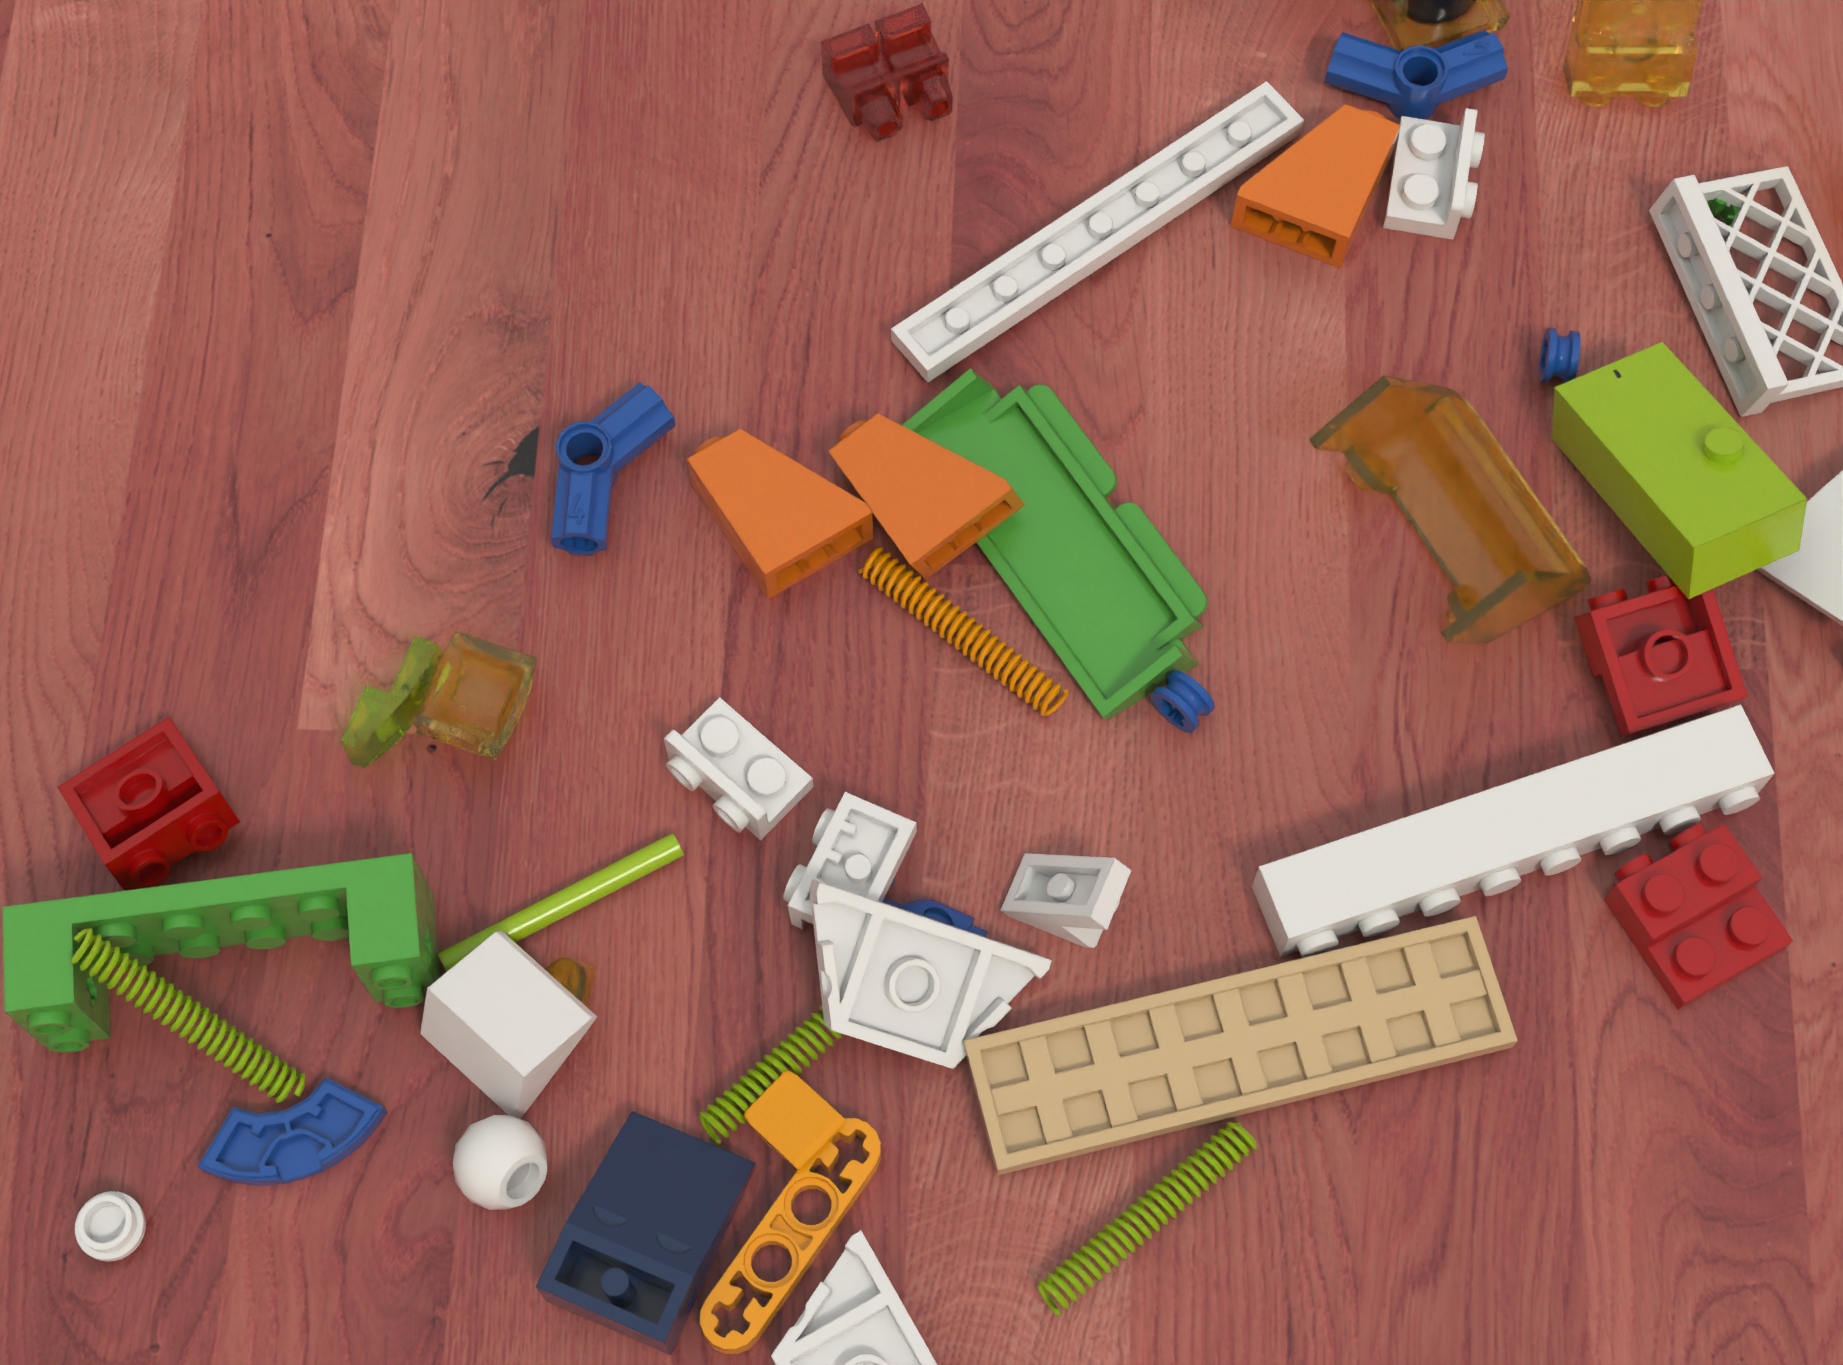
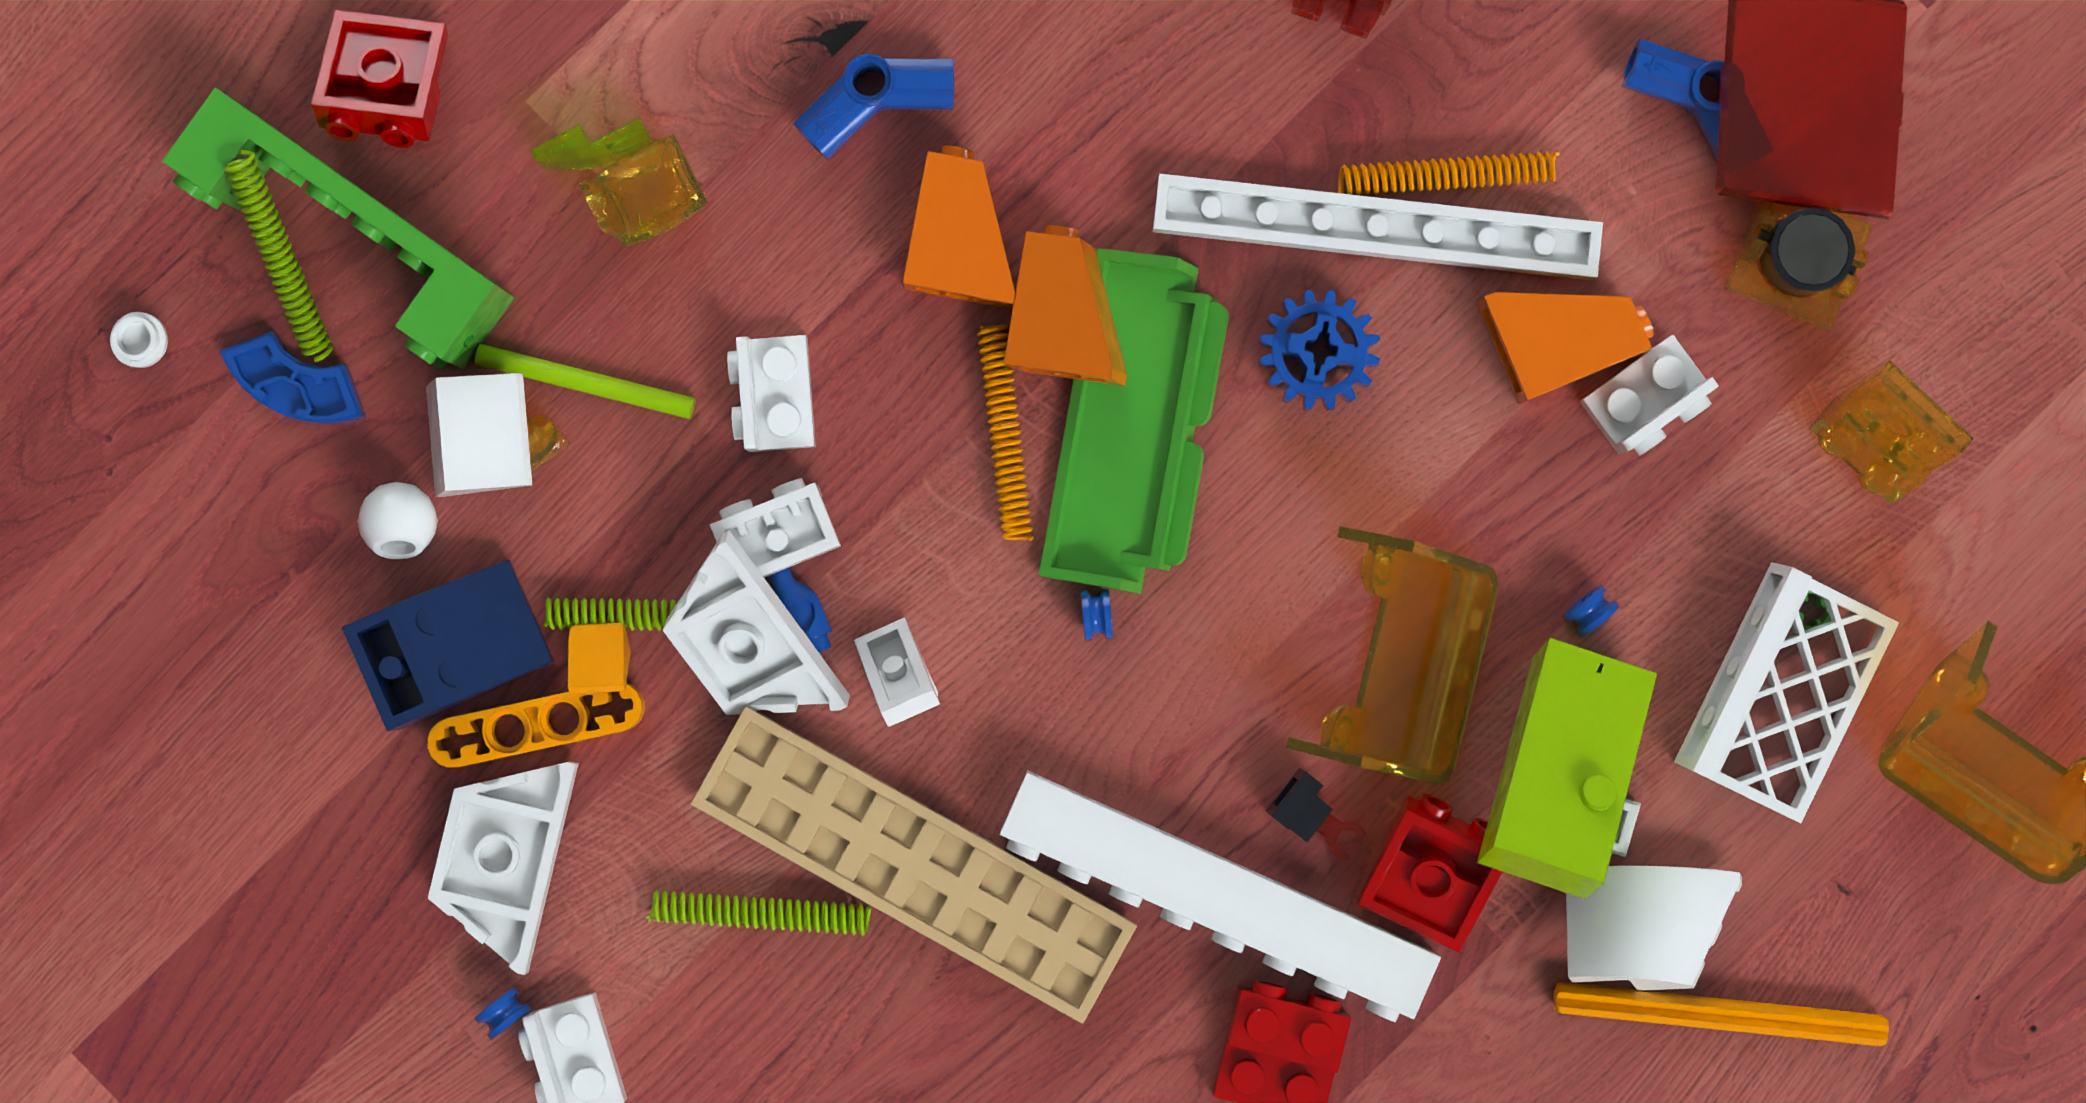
camera: 45 degrees right, 20 degrees up
blue piece [1324,30,1508,120] -> none
none -> blue gear [1258,290,1380,411]
none -> black piece [1265,768,1366,860]
none -> light orange piece [1338,150,1560,196]

